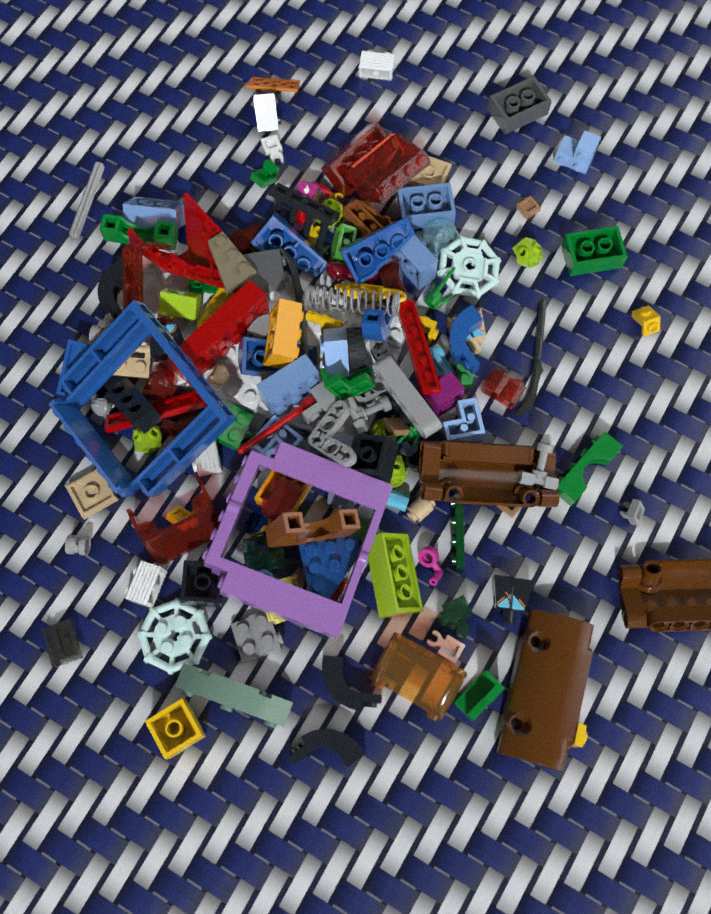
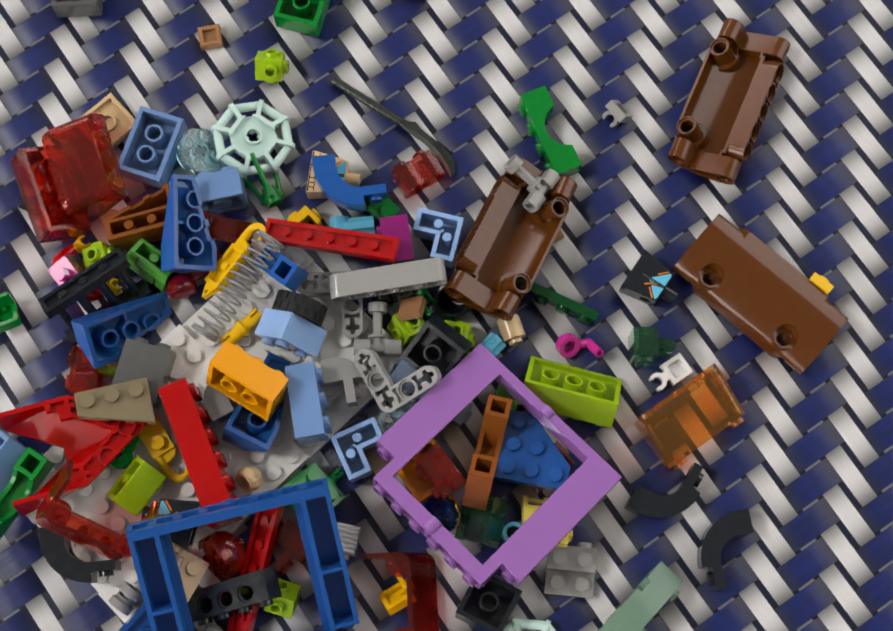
camera: 65 degrees left, 5 degrees up
red piece [237,395,316,454] -> none
pearl dark grey piece [279,247,310,358] -> none
green panel [320,367,376,401] -> none
green panel [454,670,505,721] -> none

